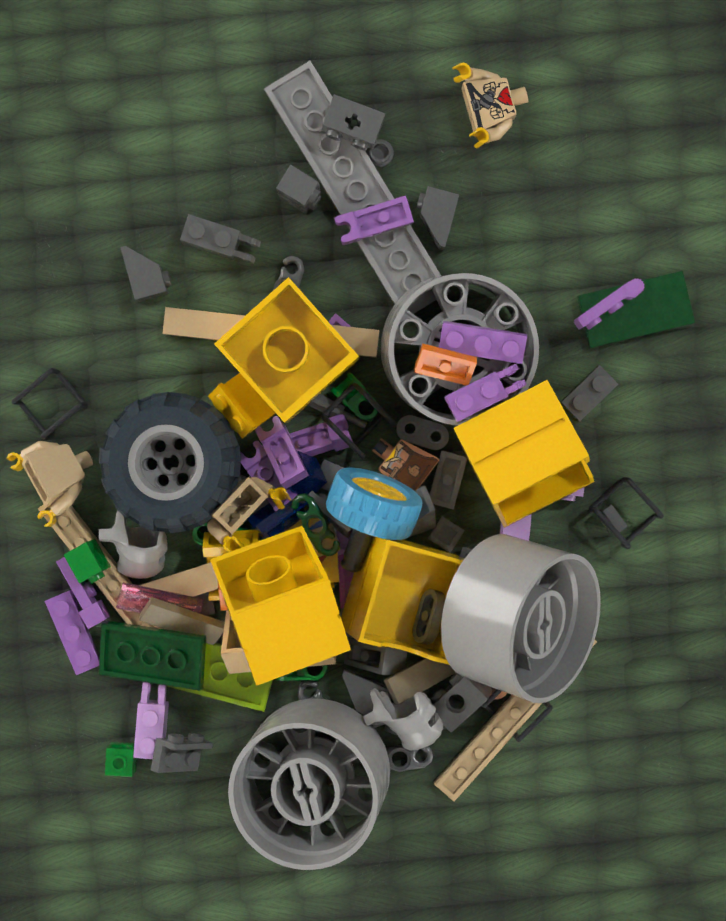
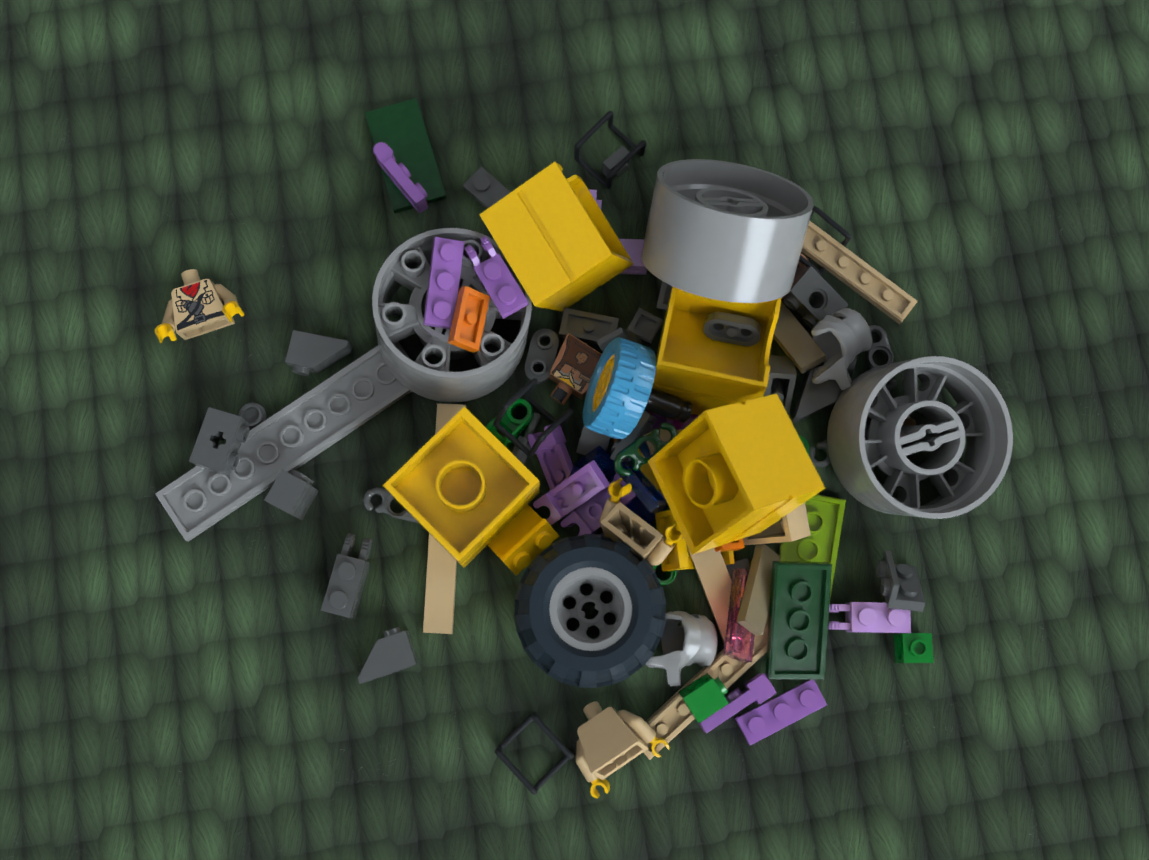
camera: 95 degrees left, 10 degrees down
medium lavender plate [334,196,414,245] -> none

